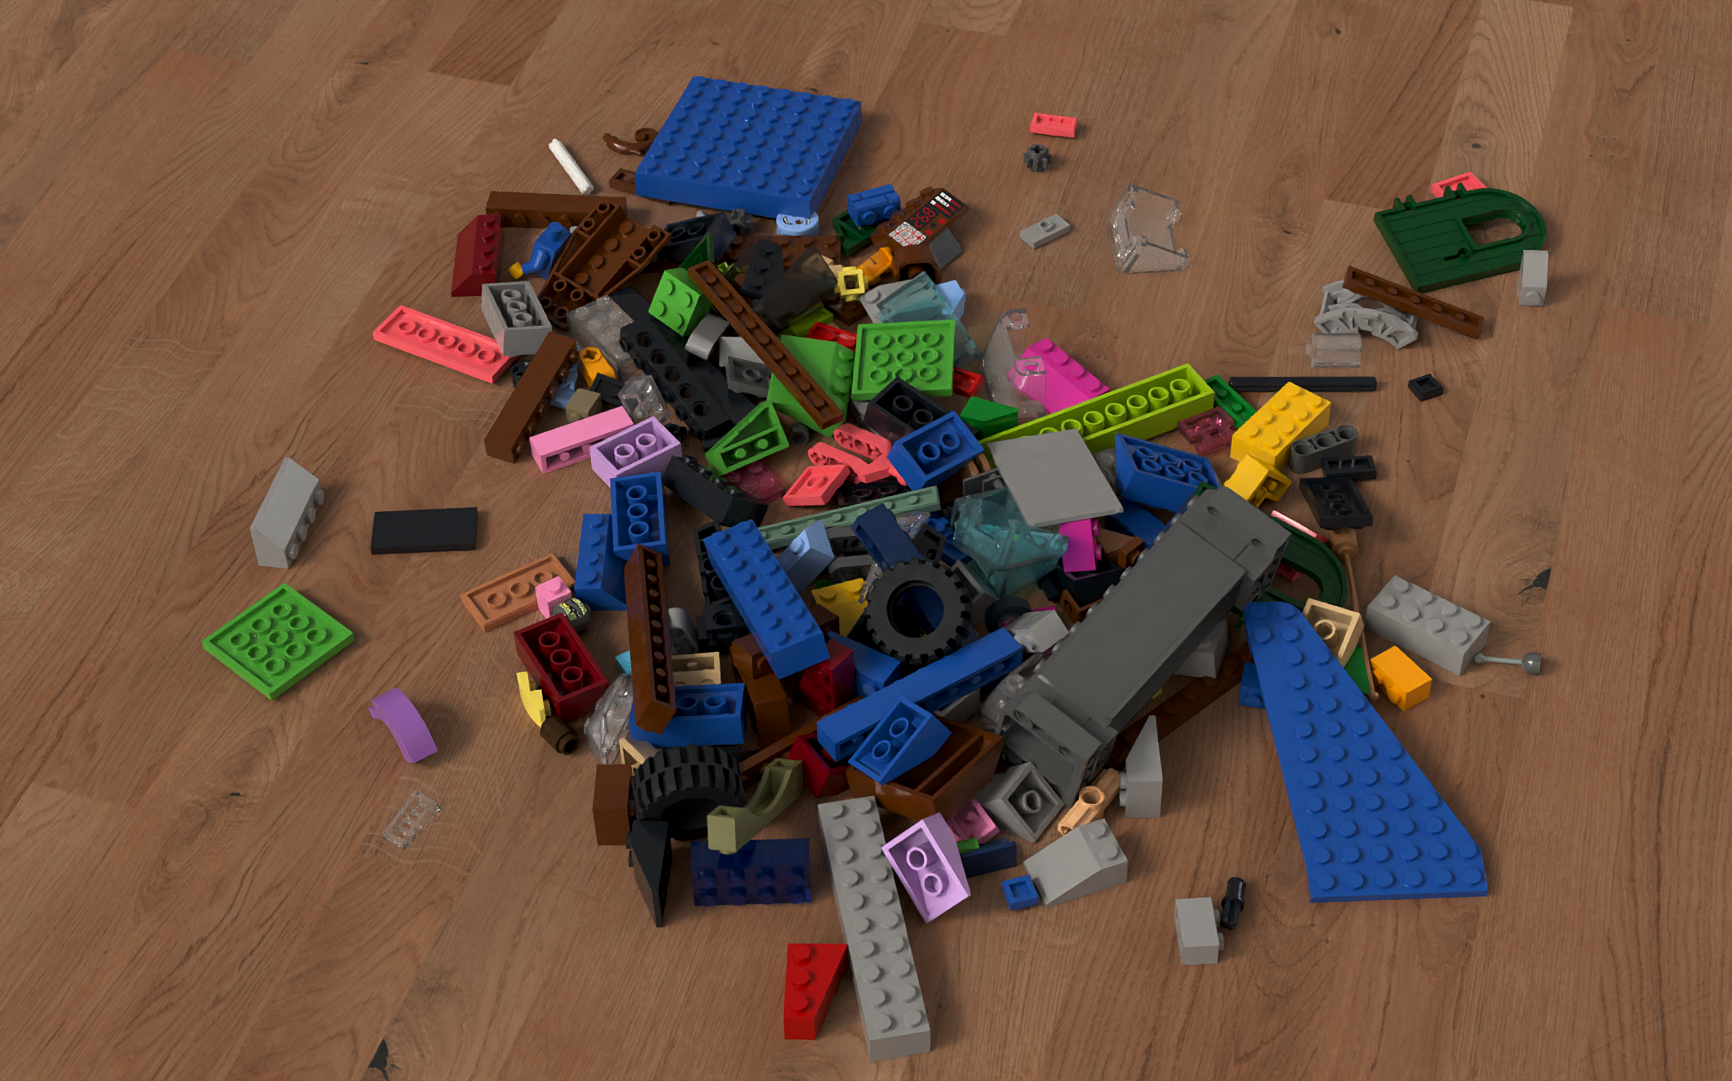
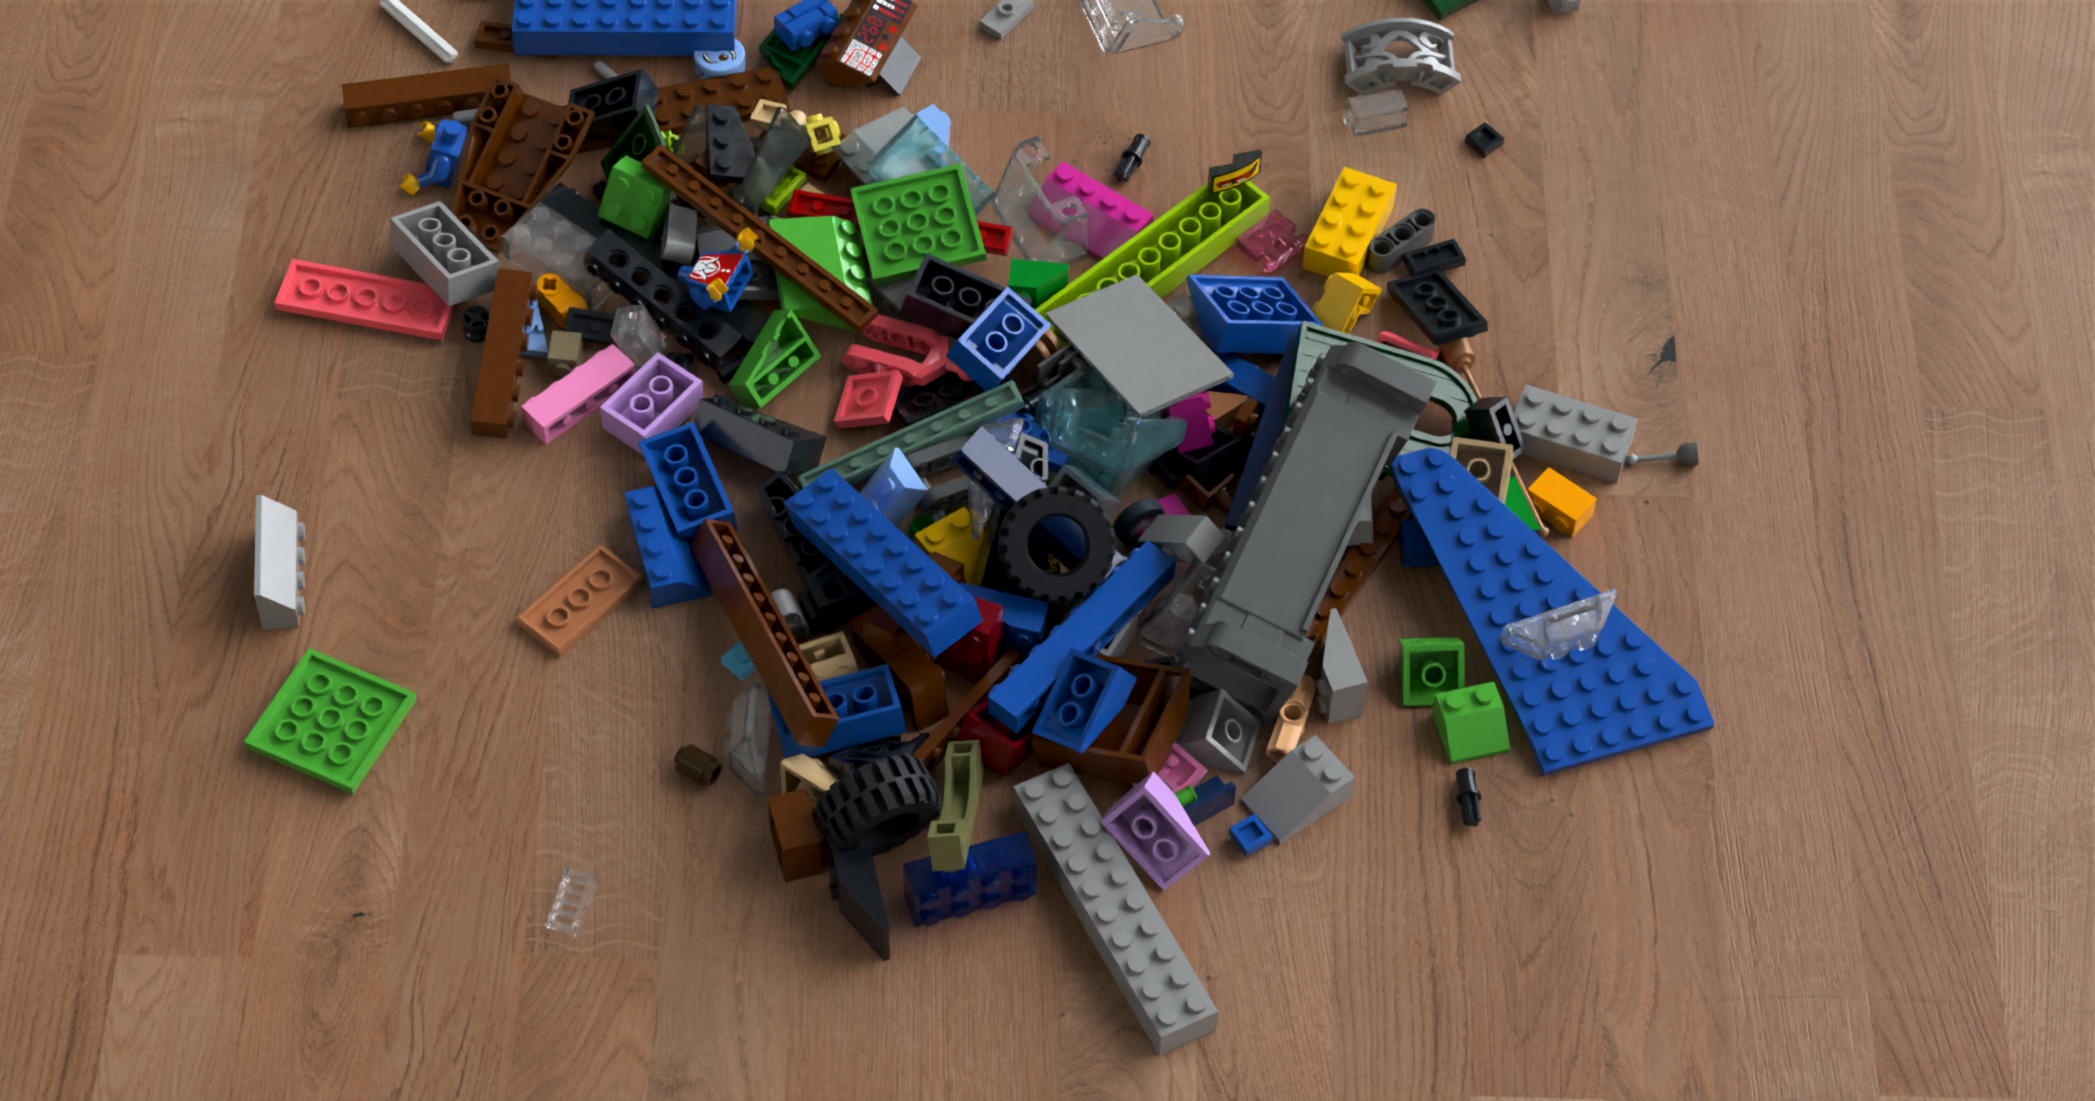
camera: 20 degrees left, 10 degrees up
medium lavender arch [368,688,438,763] -> none
black tile [370,507,478,554] -> none
dark red slope [451,214,504,297] -> none
dark red slope [513,612,609,722] -> none
light yellow slope [517,671,551,727] -> none
bright pink brick [535,576,572,619] -> none
dark grey head [550,598,592,633] -> none
clear pink plate [720,459,786,504] -> none
dark grey gear [726,209,753,236] -> none
red wedge [783,943,849,1040] -> none
dark grey hinge [789,421,809,445] -> none
light orange hinge [856,247,893,286] -> none
reddish brown brick [891,244,942,285] -> none
light grey brick [1174,897,1224,965] -> none
green plate [1204,375,1257,429] -> none
black axle [1229,376,1377,392] -> none
reddish brown plate [1342,266,1484,339] -> none
none -> torso [678,228,758,312]
none -> black axle [1114,134,1151,182]
none -> slope [1207,150,1262,194]
none -> bright green slope [1399,637,1465,706]
none -> bright green slope [1432,682,1510,764]
none -> black slope [1464,396,1526,459]
none -> clear wedge [1499,588,1617,660]

